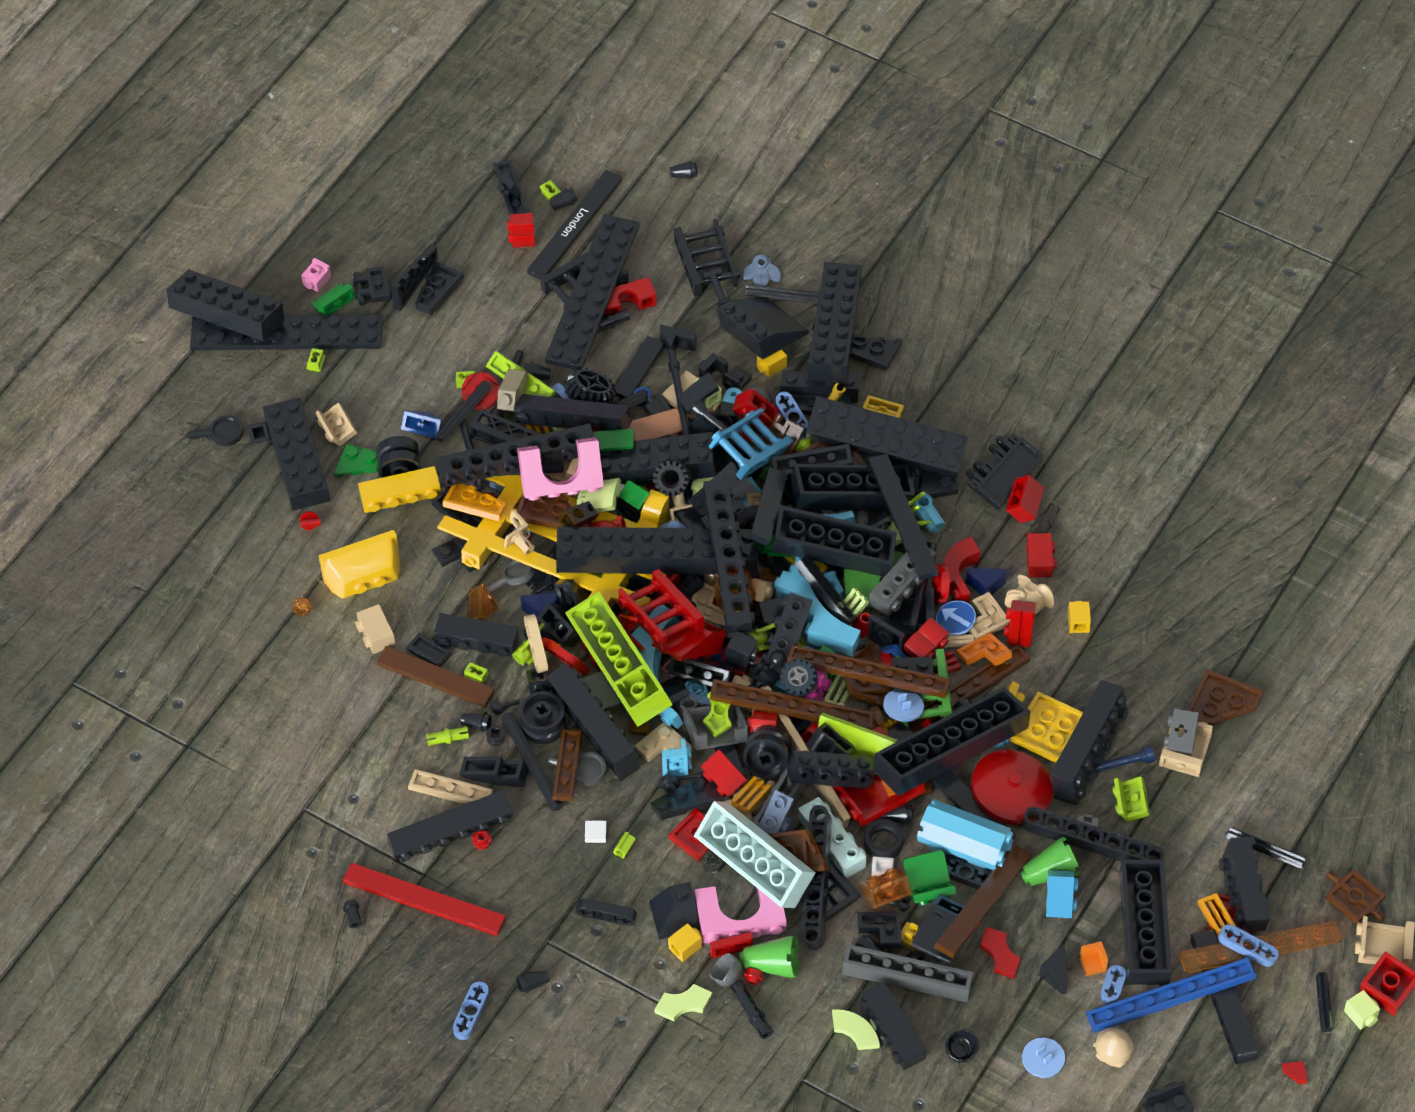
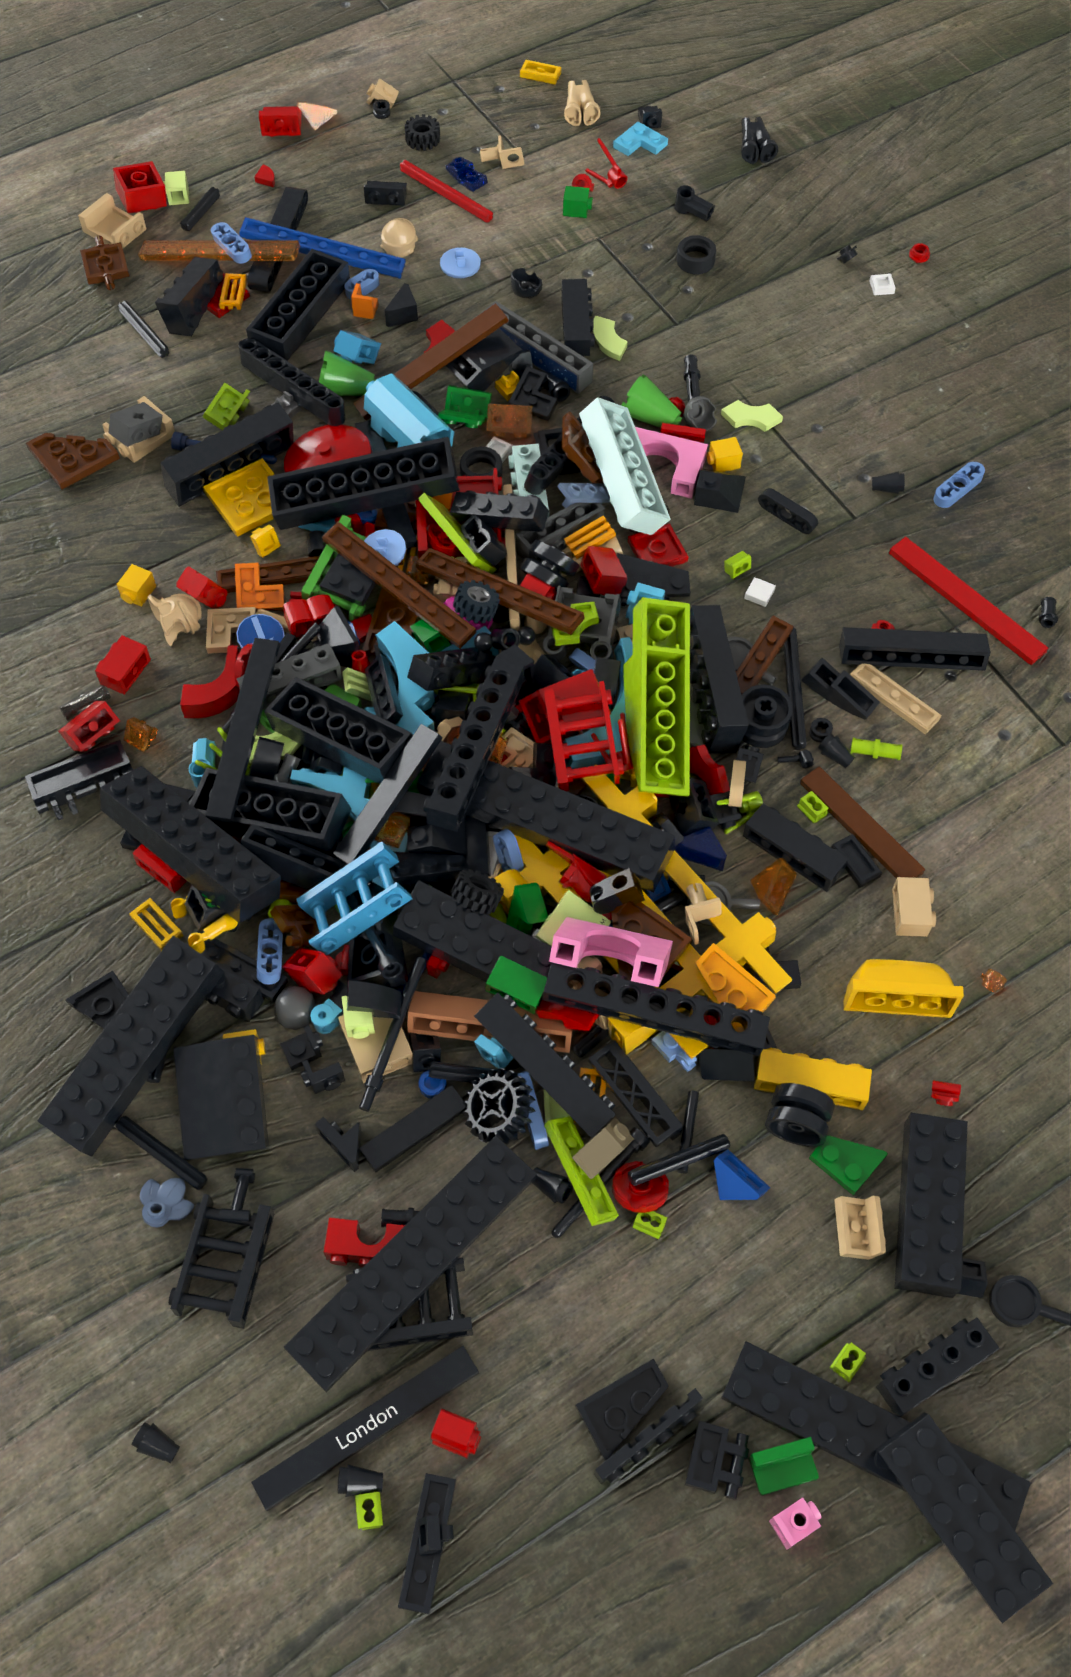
camera: 155 degrees left, 5 degrees up
clear blue slope [966,568,1007,595] -> none
none -> clear orange tile [124,717,158,752]
none -> black brick [876,1317,1000,1417]

